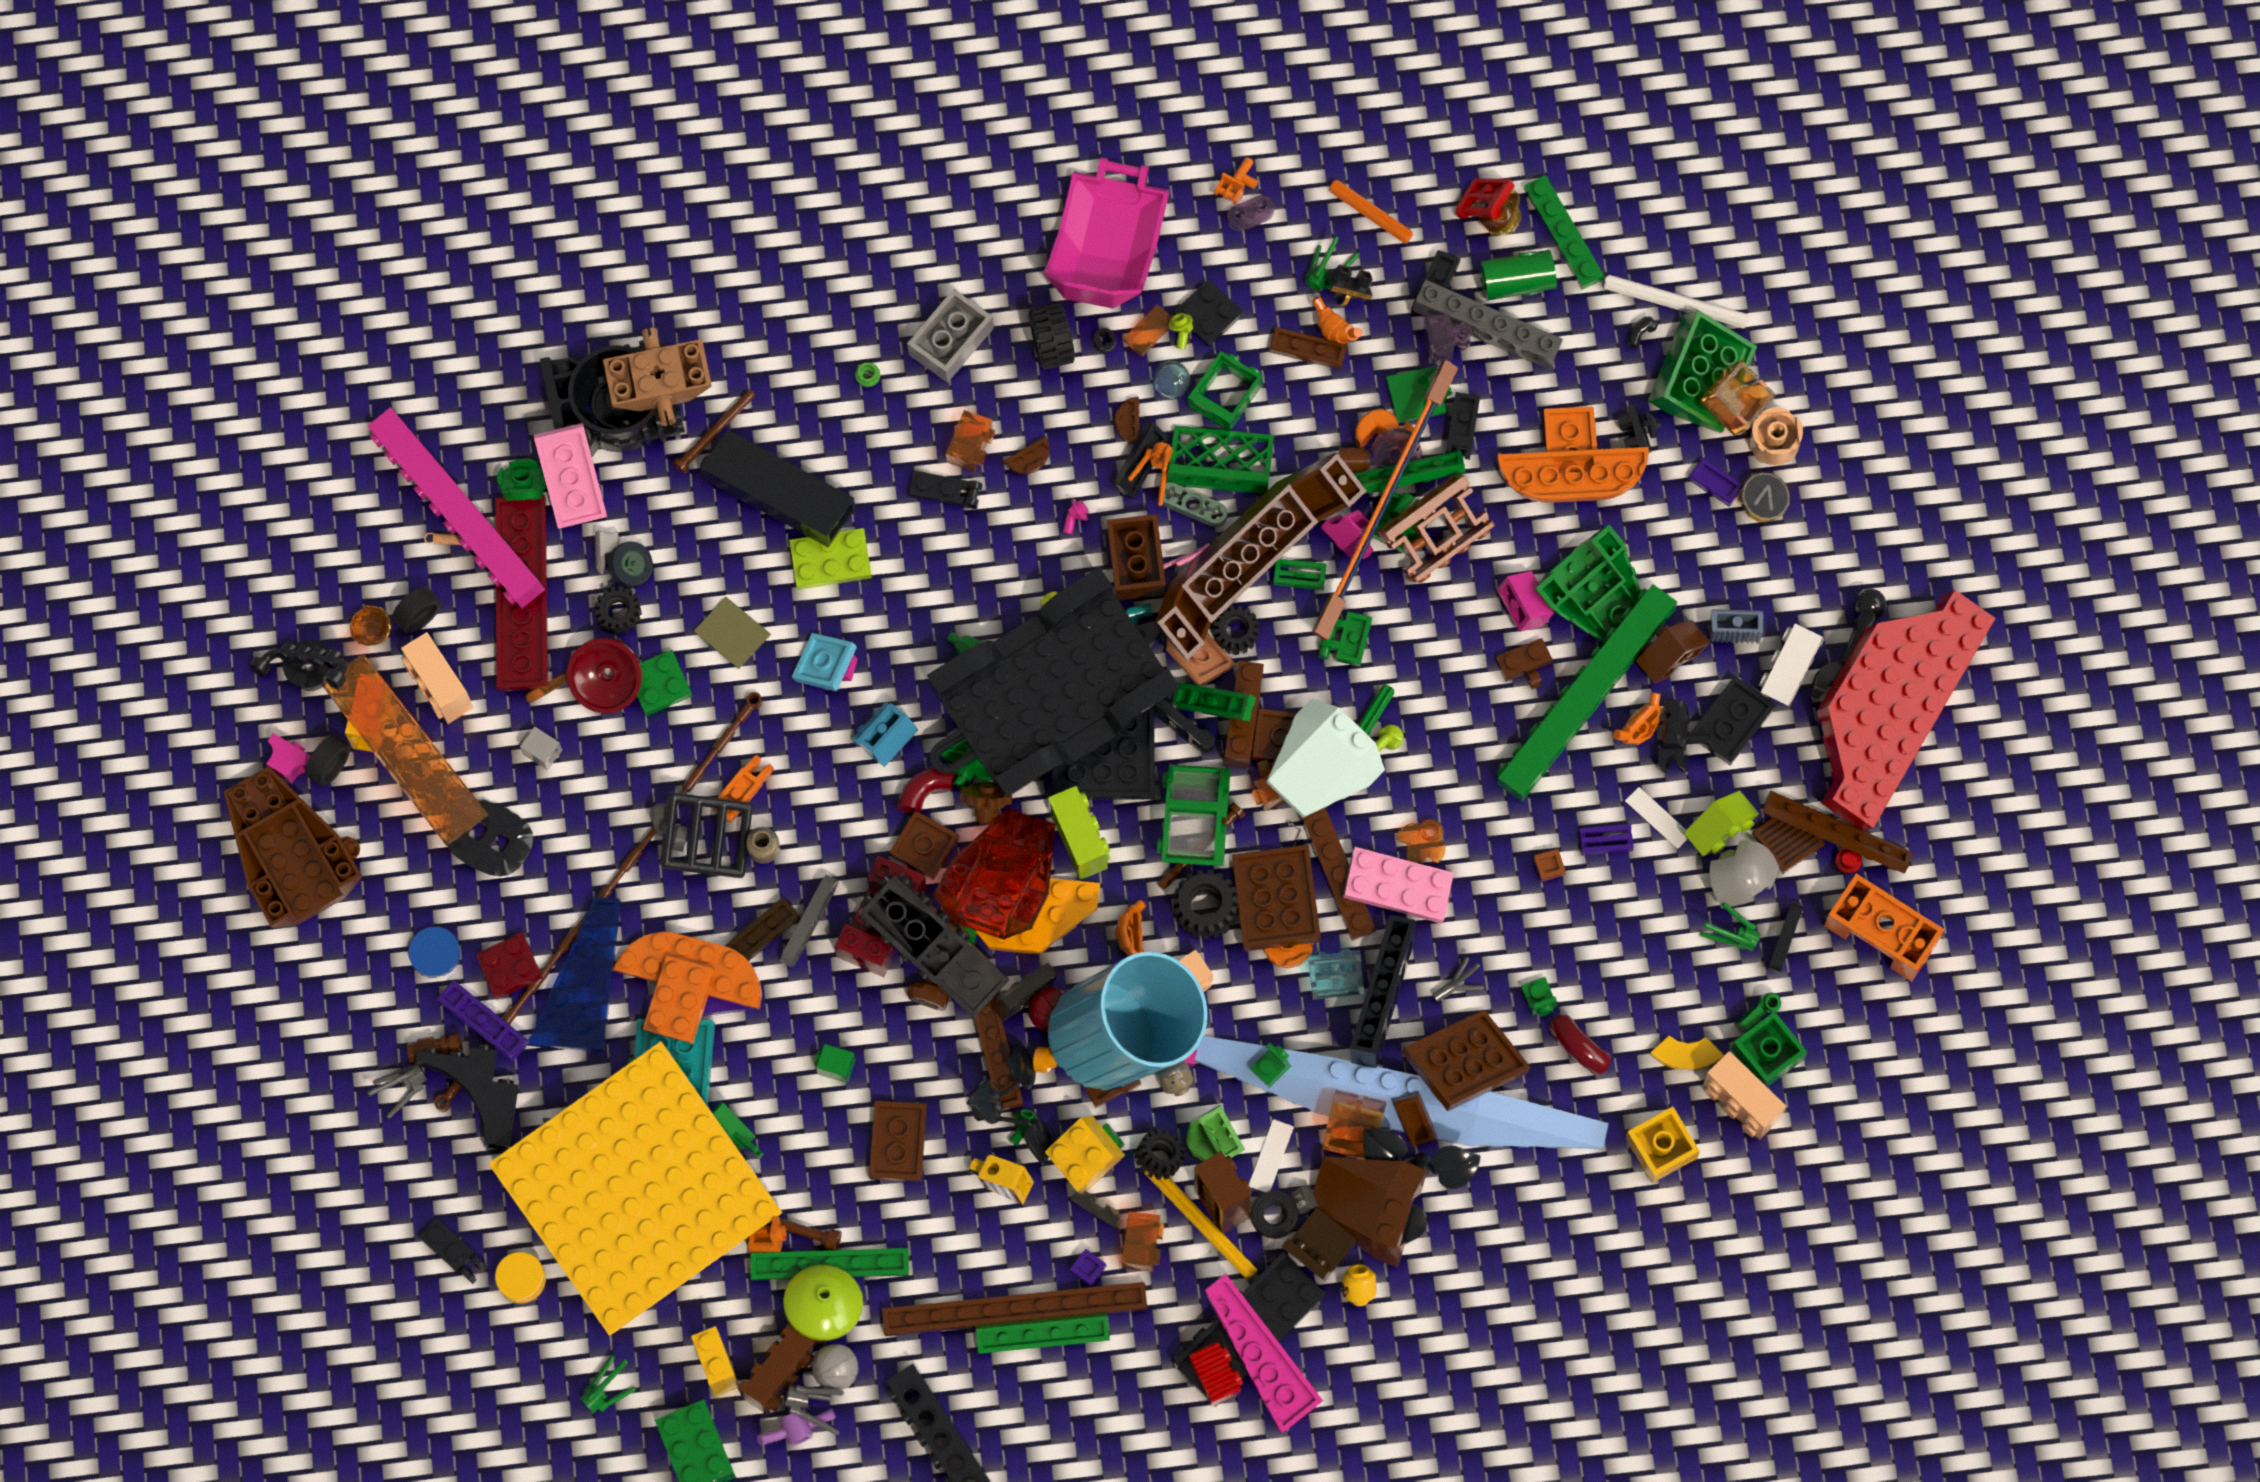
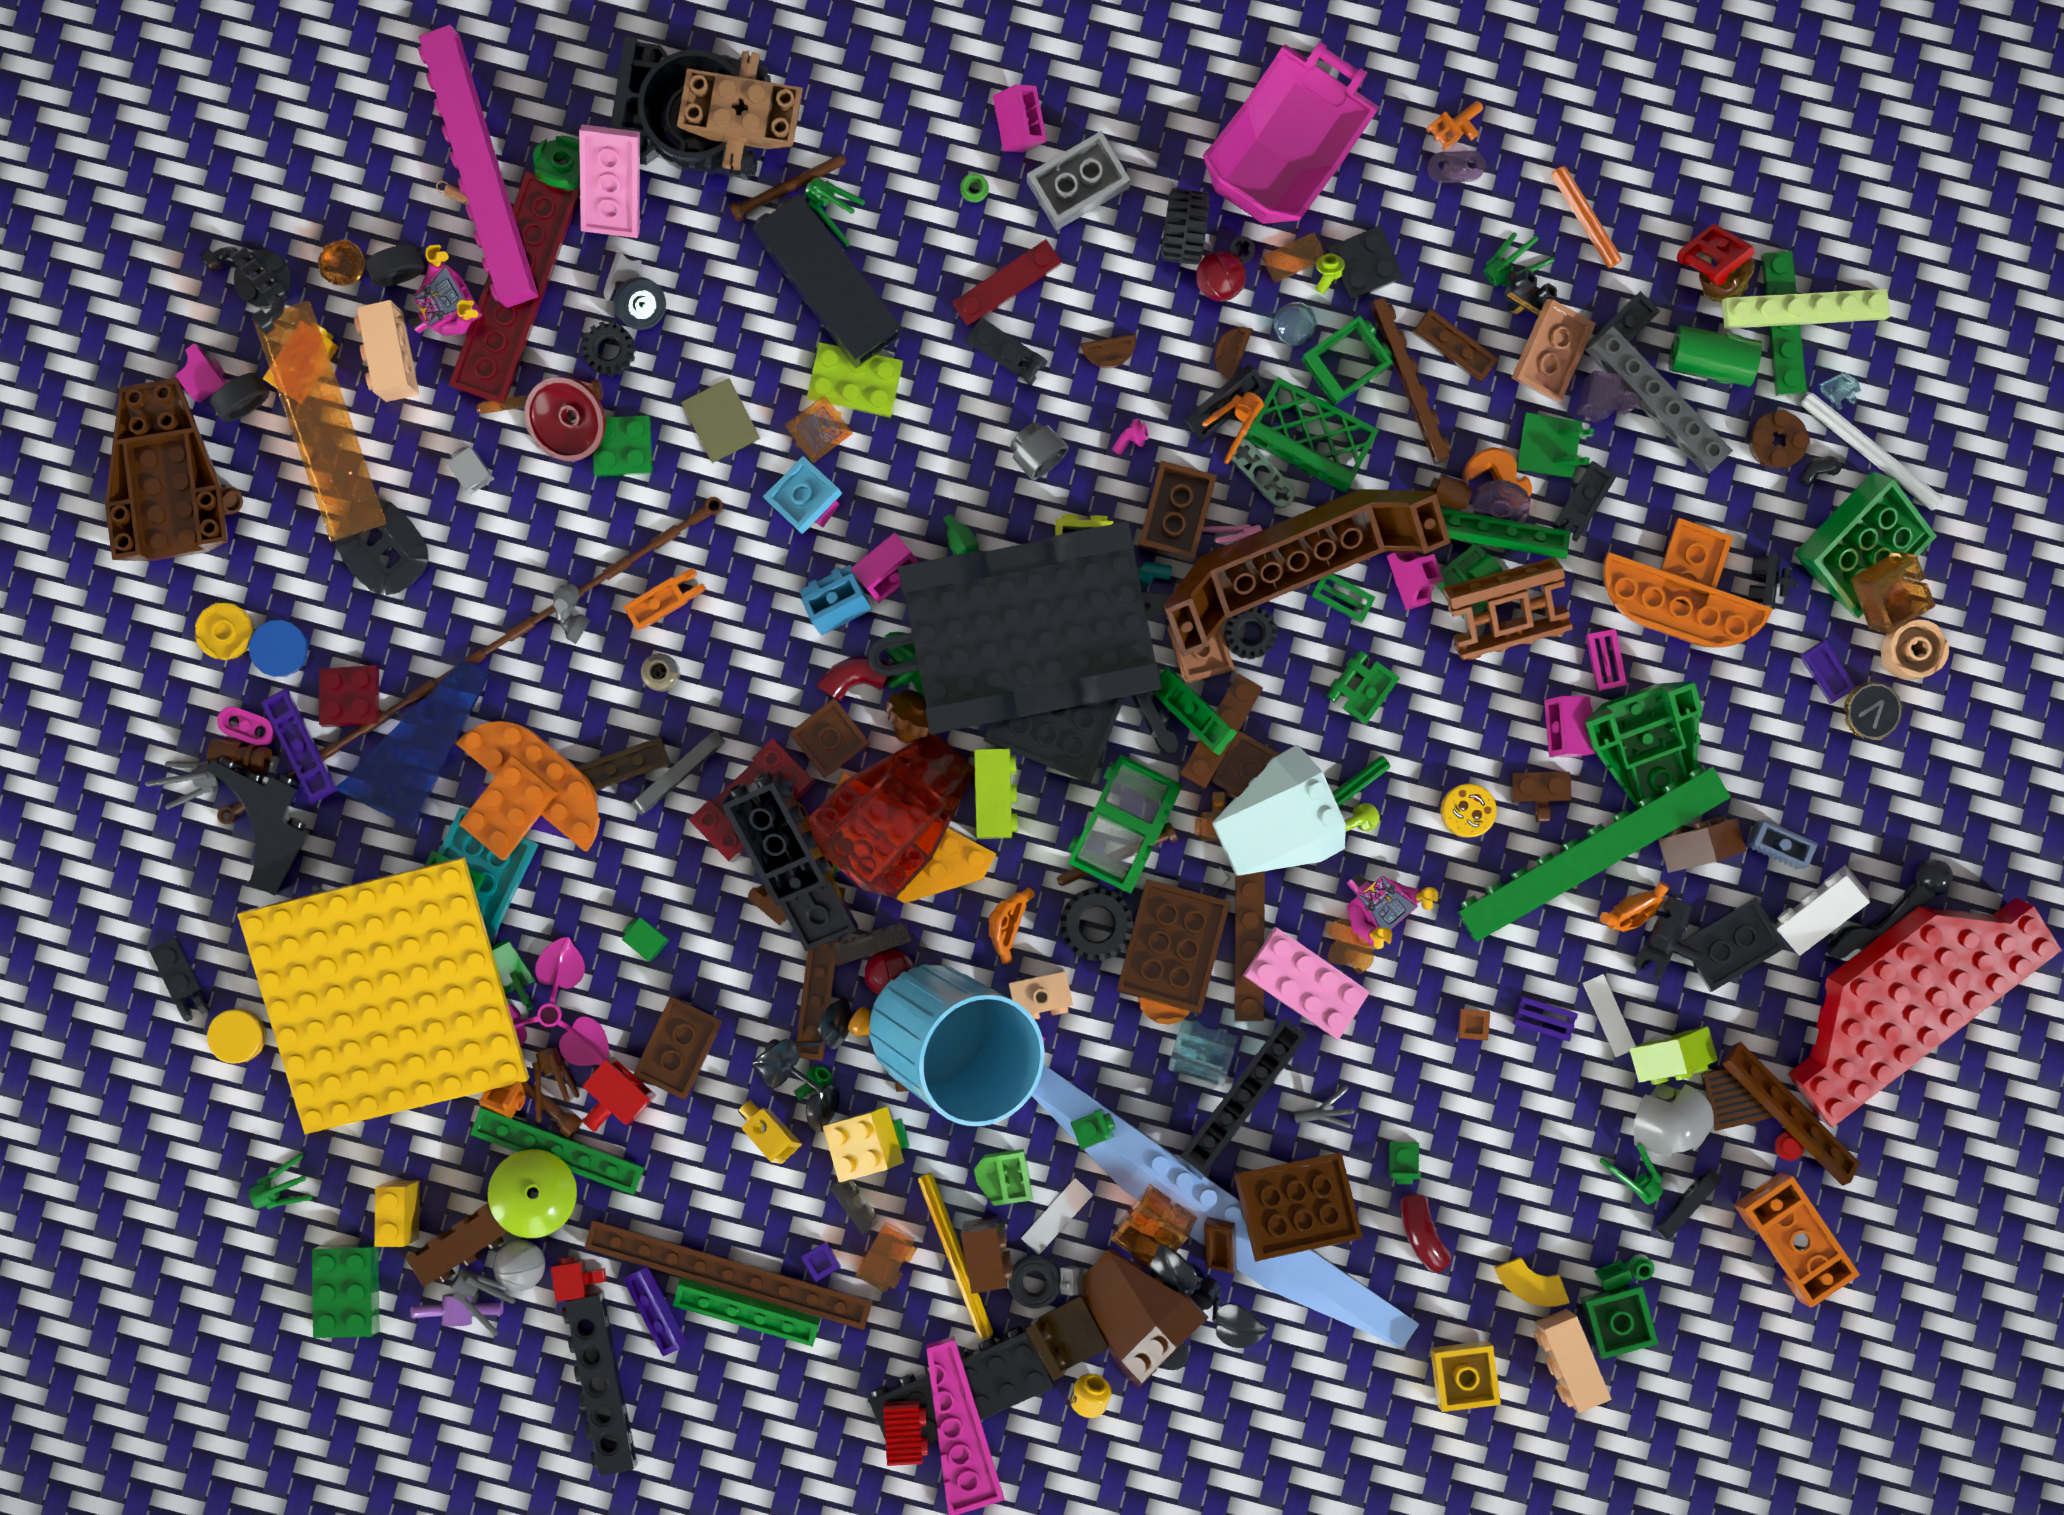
camera: 20 degrees right, 15 degrees up
black bar [660,792,753,878] -> none
clear orange piece [946,410,995,472] -> none
black tyre [1135,1129,1186,1180] -> none
orange piece [1312,296,1362,344] -> none
piece [1312,360,1458,640] -> none
none -> yellow tile [195,603,254,660]
none -> dark pink plate [217,707,276,746]
none -> torso [409,244,482,335]
none -> dark pink plant [508,937,609,1066]
none -> reddish brown plant [532,1047,580,1123]
none -> red brick [551,1256,607,1302]
none -> red brick [582,1057,657,1132]
none -> dark purple plate [623,1266,688,1356]
none -> piece [785,395,853,463]
none -> green plant [804,177,865,247]
none -> dark pink brick [850,532,919,603]
none -> dark red plate [952,239,1062,327]
none -> dark pink brick [993,84,1047,153]
none -> dark grey piece [1011,422,1069,480]
none -> dark red piece [1196,250,1246,301]
none -> torso [1347,872,1438,949]
none -> reddish brown plate [1370,297,1451,465]
none -> yellow head [1440,784,1497,838]
none -> nougat plate [1511,299,1596,402]
none -> dark pink tile [1586,629,1627,691]
none -> yellowish green plate [1722,289,1890,329]
none -> reddish brown plate [1749,410,1810,469]
none -> clear light blue tile [1819,372,1861,410]

